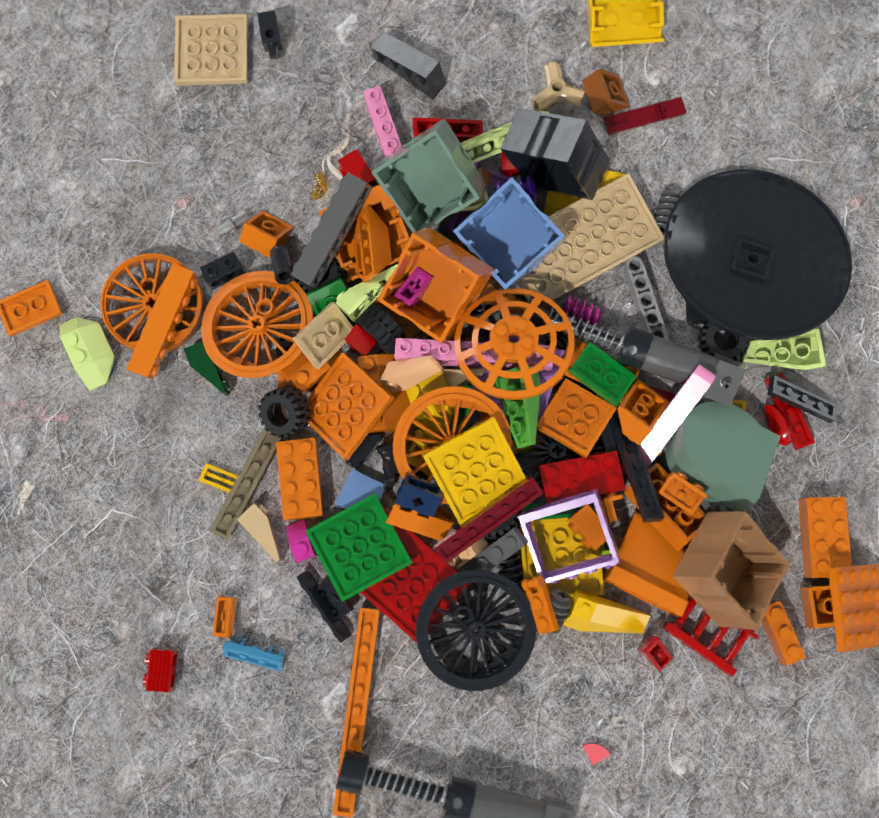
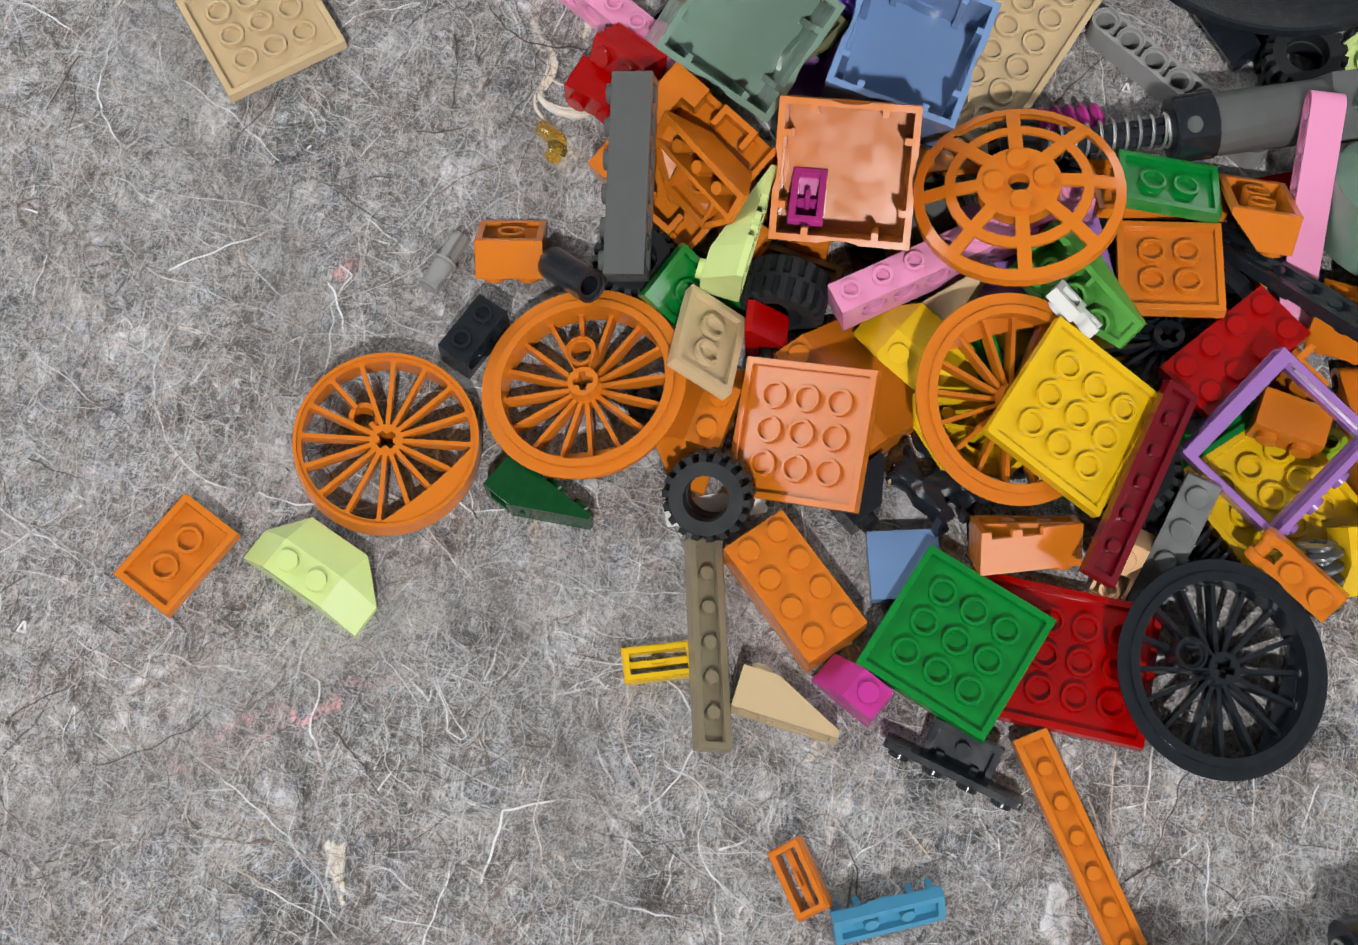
camera: 30 degrees left, 10 degrees down
orange brick [126,263,198,380] -> none
light nougat slope [380,355,443,392] -> none
dark blue brick [395,474,442,517] -> none
none -> red brick [590,22,669,80]
none -> white plate [1046,279,1103,339]

